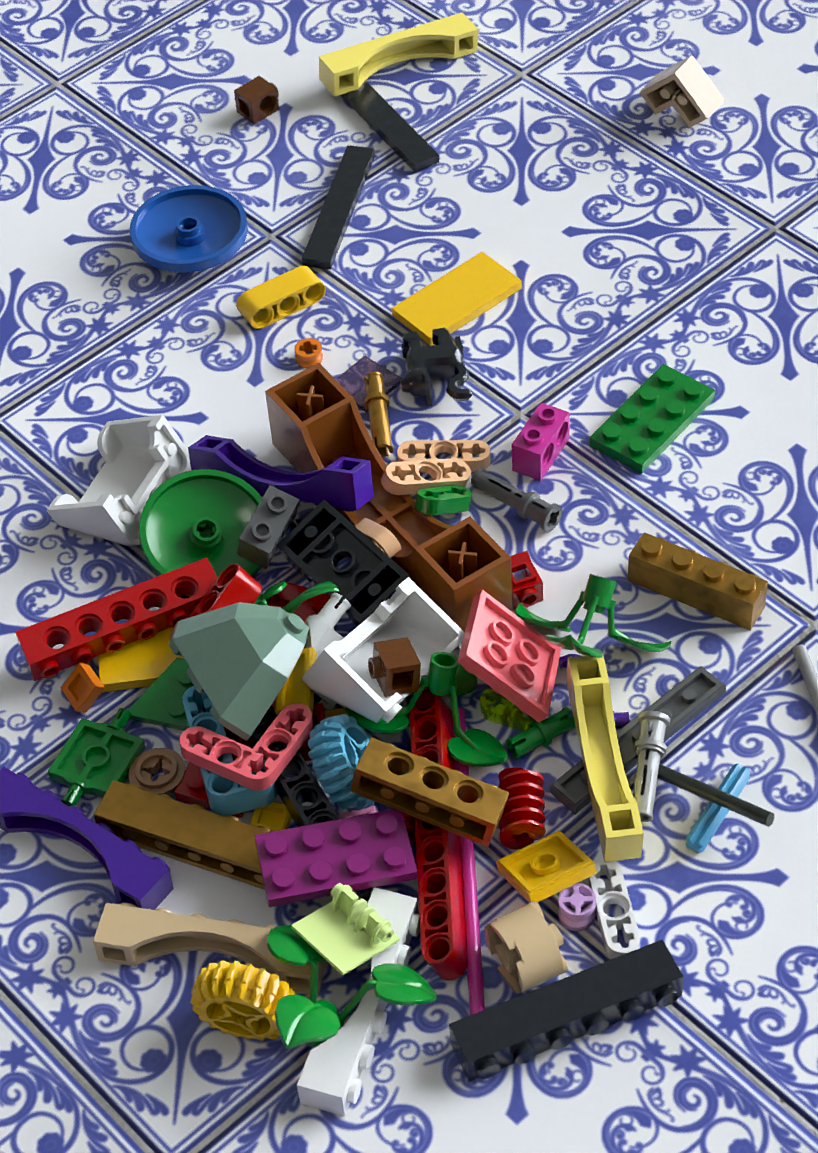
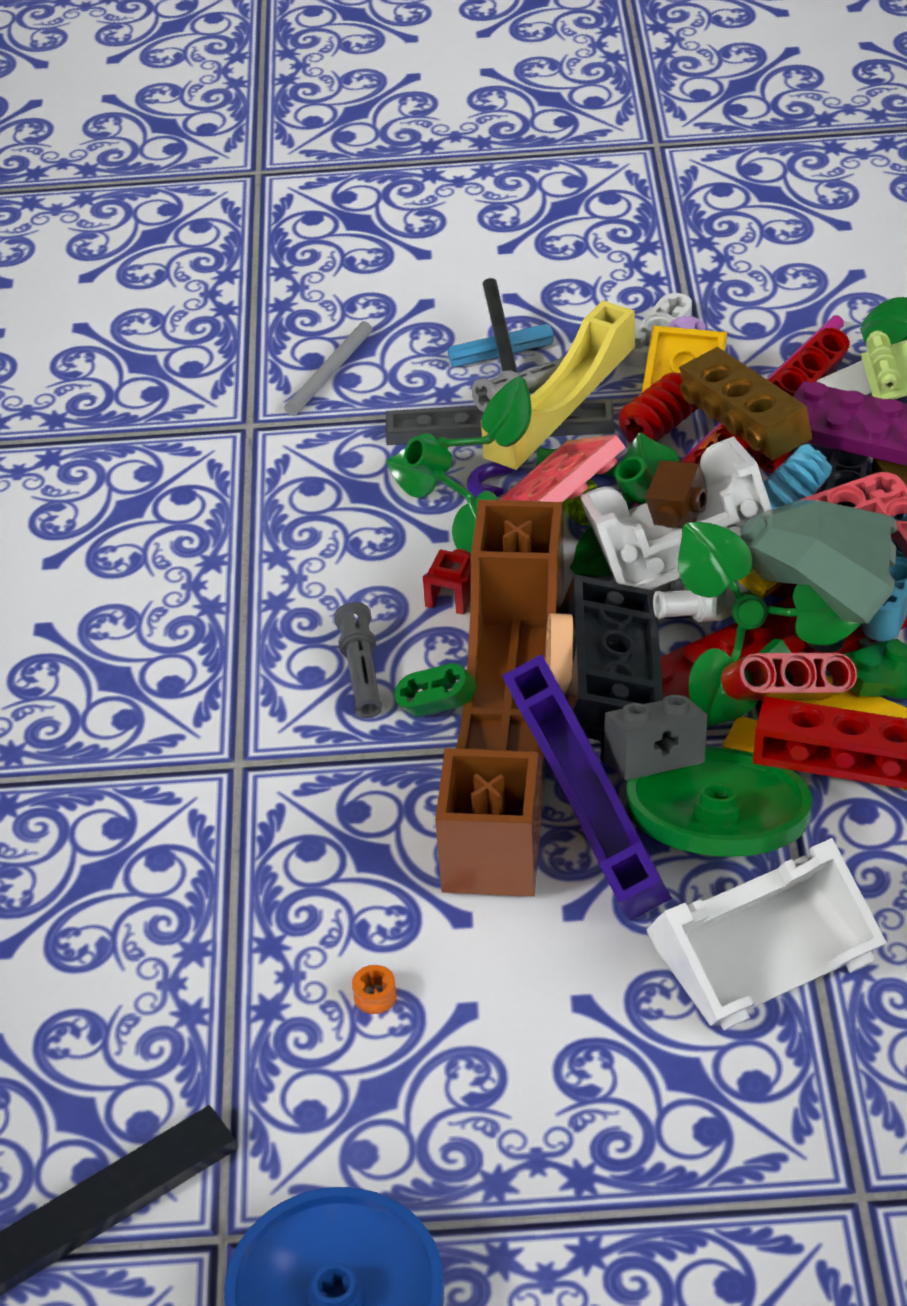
camera: 140 degrees left, 5 degrees down
yellow beam [236,266,326,329] -> none
clear purple piece [336,356,403,413] -> none
pearl gold pin [364,372,394,457] -> none
light nougat beam [381,458,471,495] -> none
yellow tile [392,251,522,346] -> none
light nougat beam [397,440,491,473] -> none
black animal [400,327,473,406] -> none
black brick [449,939,684,1082] -> none
tan brick [484,901,568,994] -> none
dark pink brick [511,402,570,481] -> none
green plate [589,364,715,474] -> none
pearl gold brick [628,532,768,631] -> none

